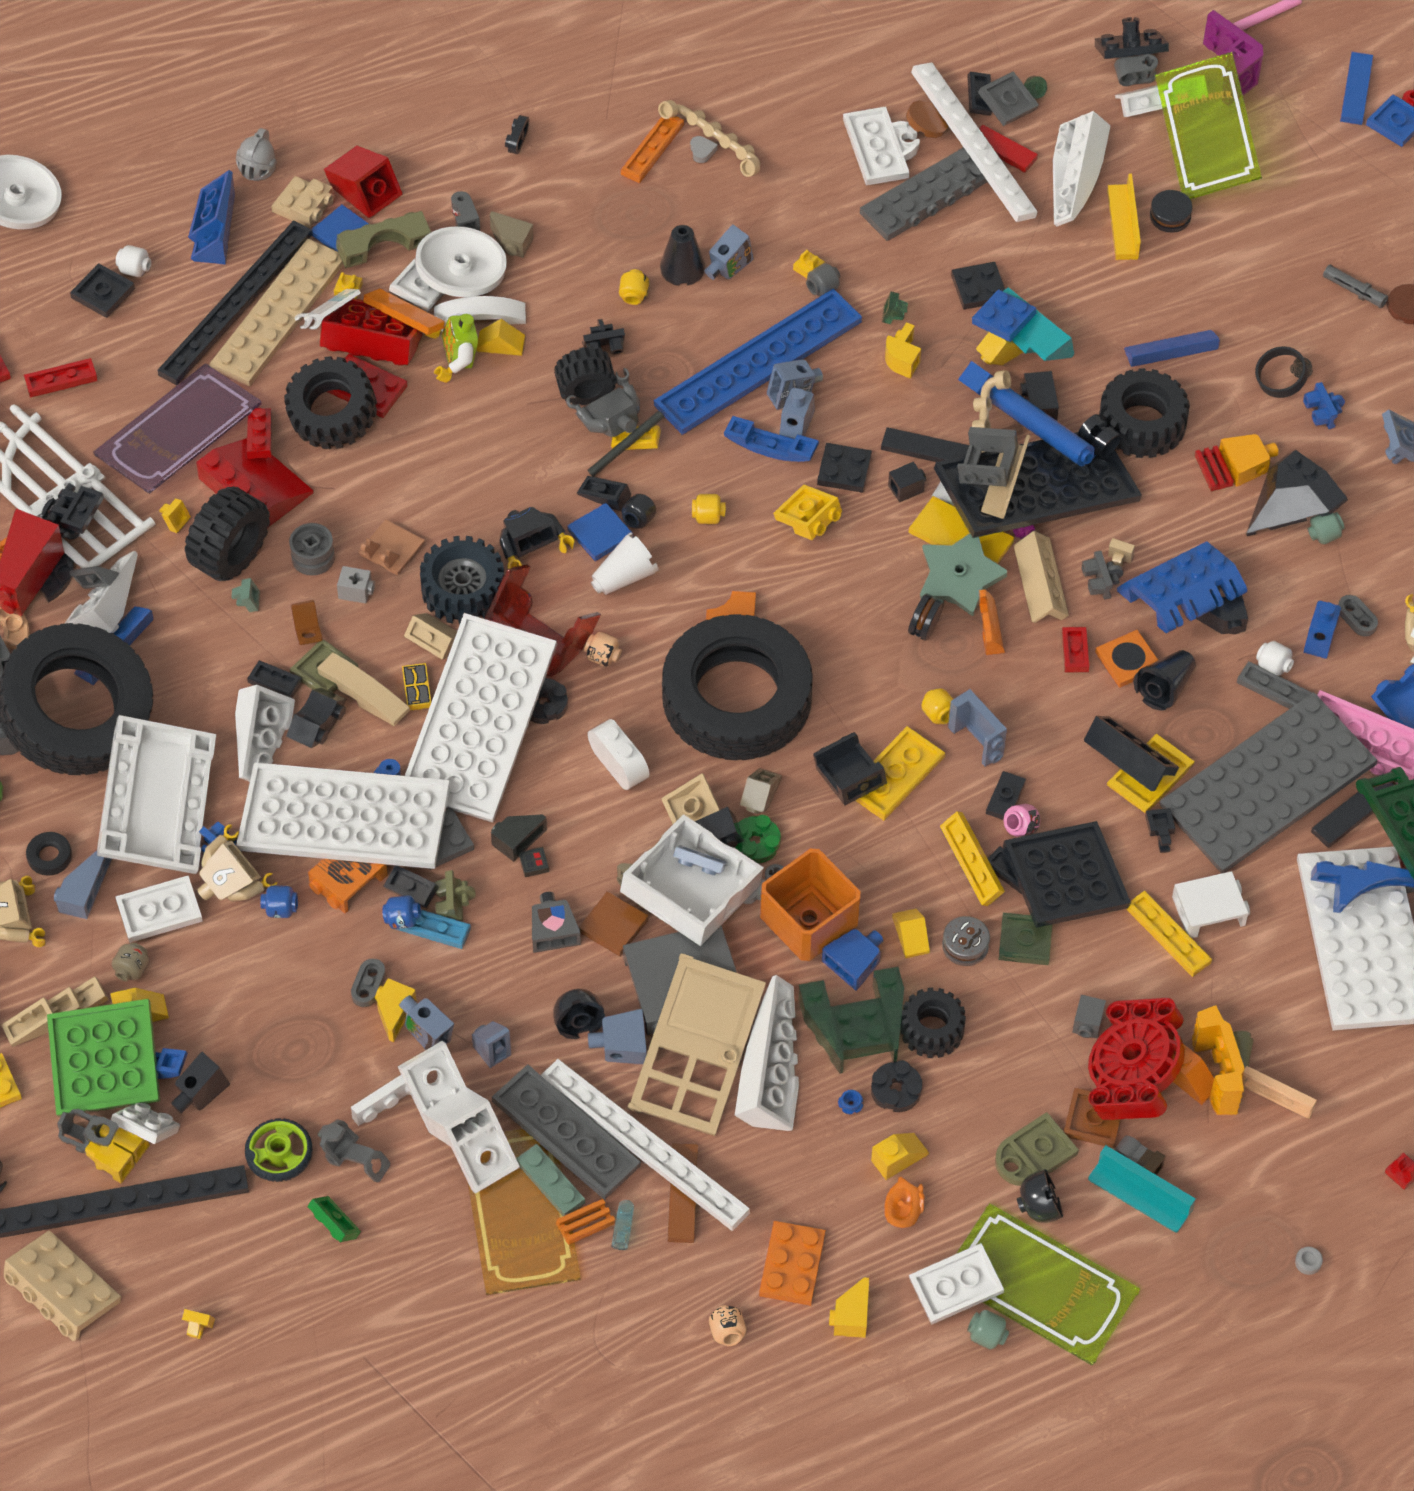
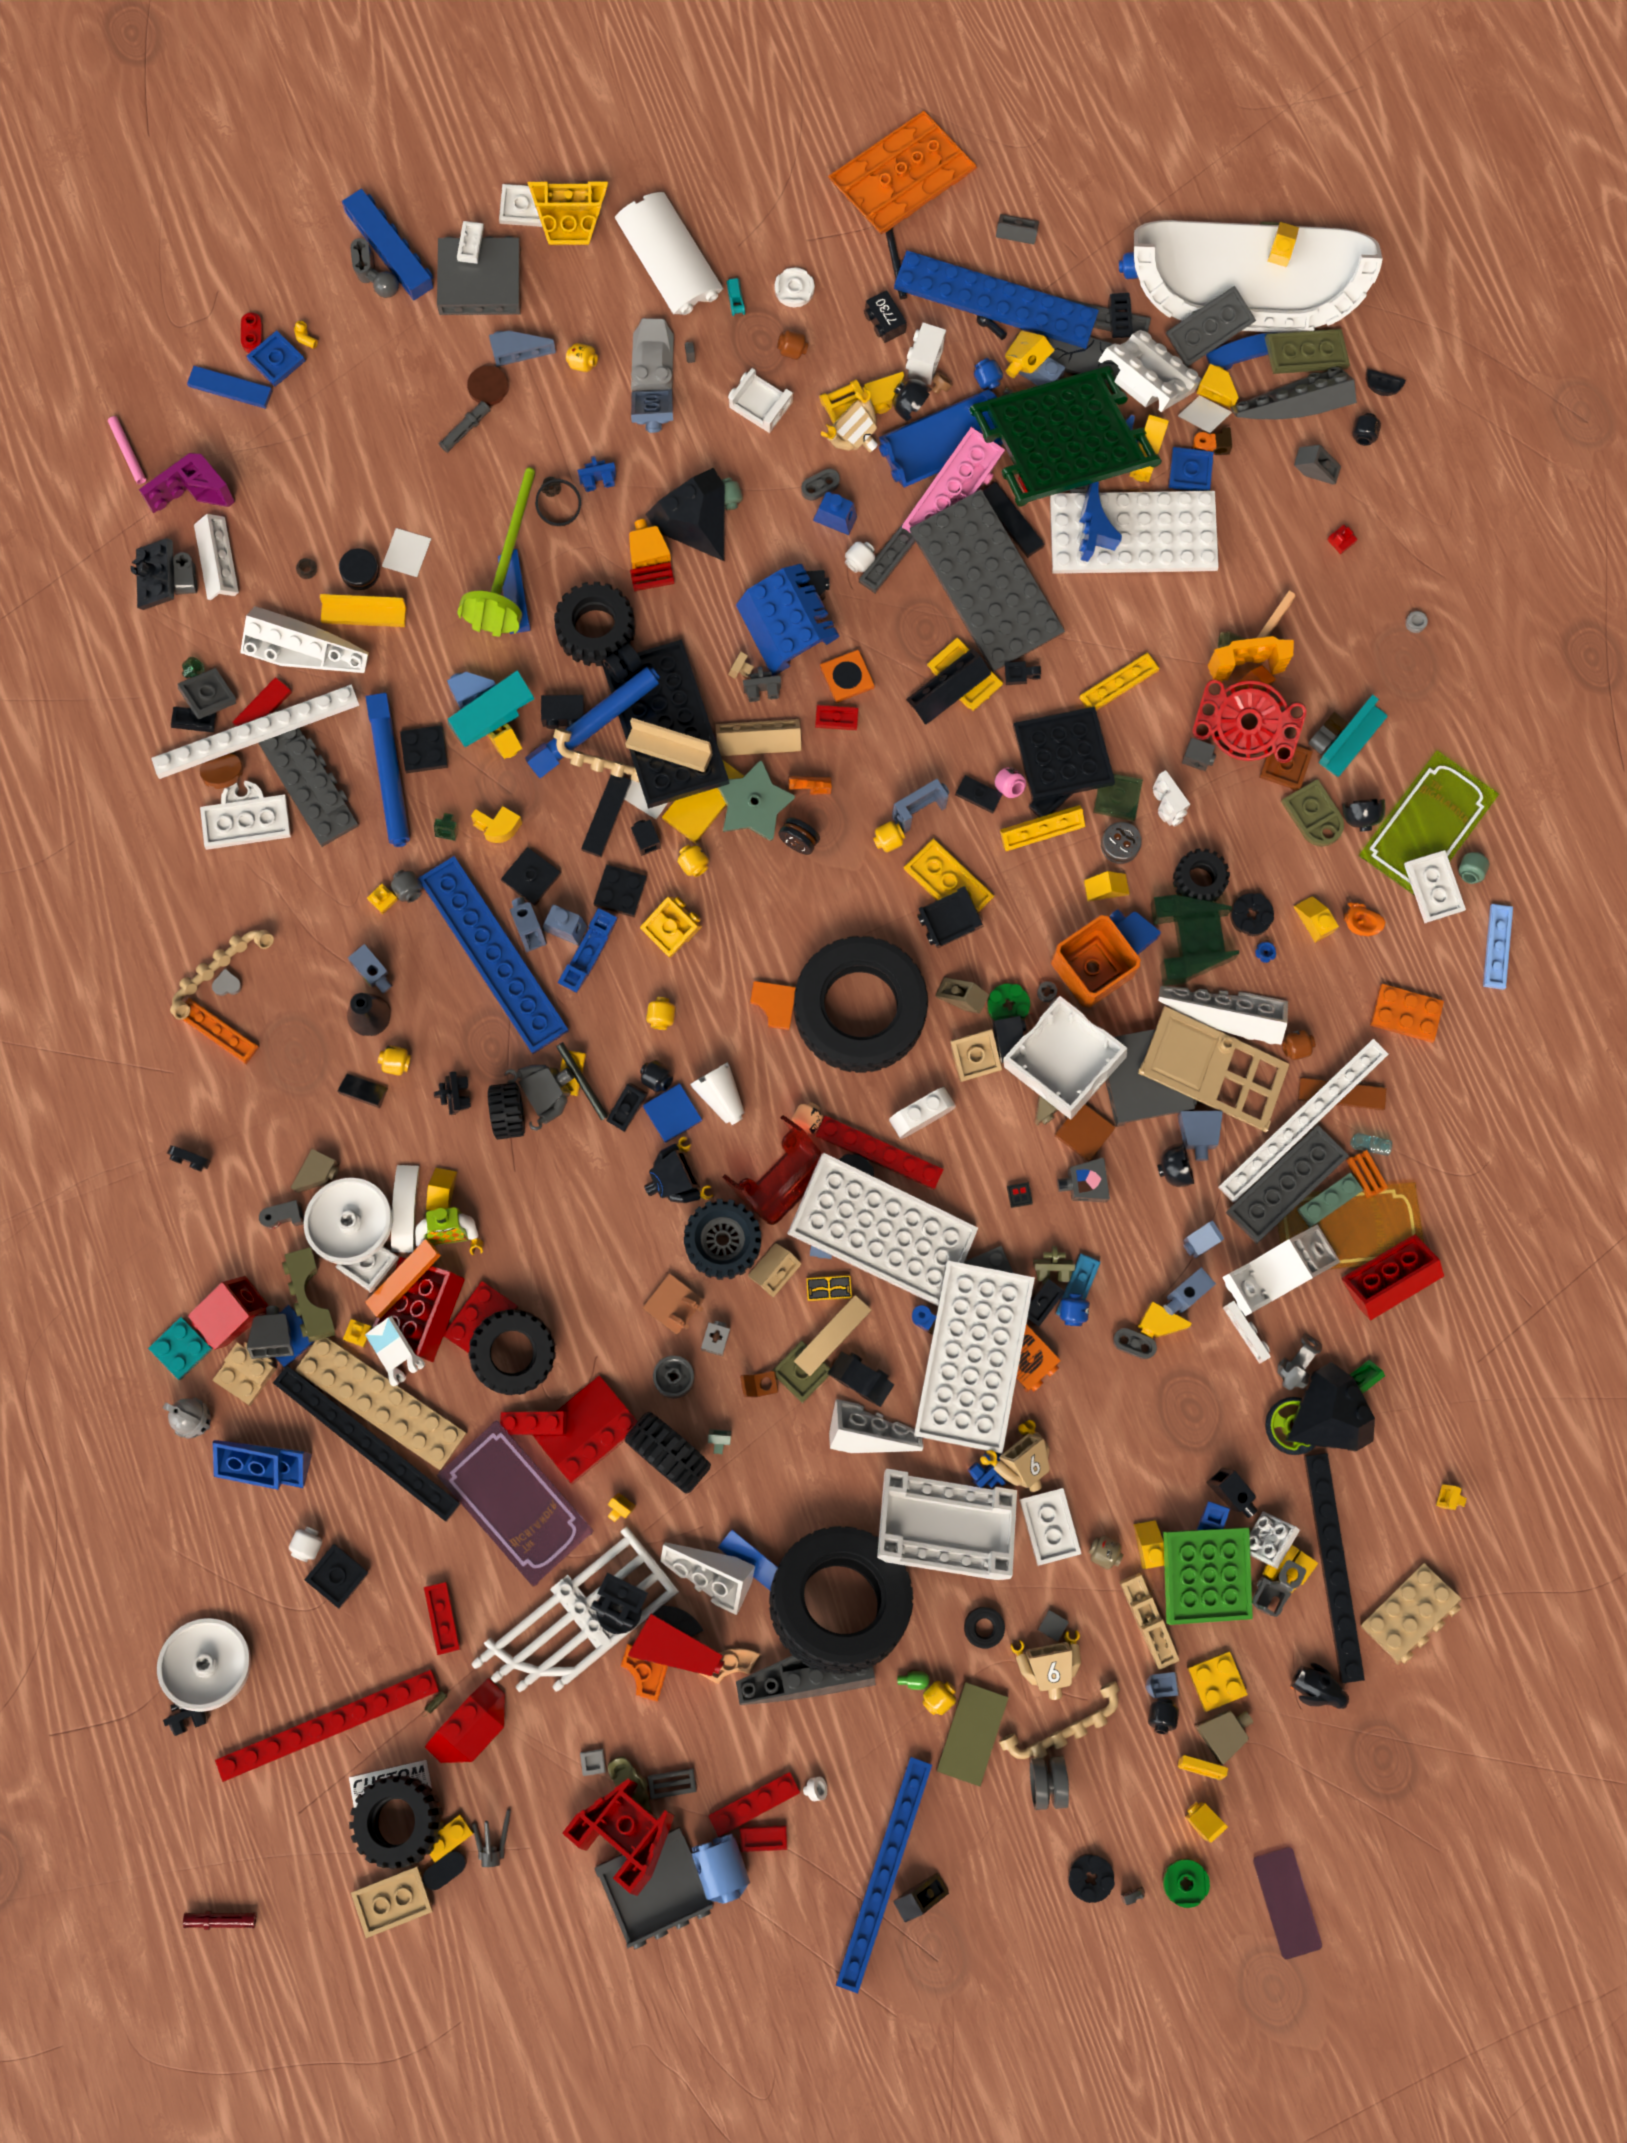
camera: 90 degrees left, 20 degrees up
sand blue slope [54,851,112,919] -> none
dark grey slope [69,566,119,589] -> none
black plate [247,660,302,698] -> none
blue head [260,885,298,918] -> none
pearl dark grey slope [491,814,547,862] -> none
plate [673,845,727,875] -> none
light nougat head [709,1305,746,1346] -> none
yellow slope [829,1277,869,1338] -> none
dark grey panel [958,427,1018,487] -> none
blue plate [972,290,1036,342] -> none
black cone [1133,650,1196,711] -> none
clear neon green piece [1155,52,1262,199] -> none
white panel [1172,871,1250,938] -> none
none -> teal plate [148,1317,213,1380]
none -> dark grey torso [247,1306,294,1359]
none -> clear smoke plate [296,558,317,579]
none -> black slope [337,1074,388,1108]
none -> blue brick [365,693,410,847]
none -> white sticker [382,528,431,577]
none -> medium blue slope [447,672,496,709]
none -> lime piece [457,467,535,637]
none -> black plate [501,847,561,906]
none -> yellow head [677,845,709,877]
none -> red plate [816,1116,944,1190]
none -> dark grey tile [1037,1610,1069,1642]
none -> white plate [1153,770,1190,827]
none -> dark orange head [1282,1030,1316,1060]
none -> black wedge [1285,1362,1375,1452]
none -> red slope [1341,1234,1444,1321]
none -> light blue tile [1483,904,1513,990]

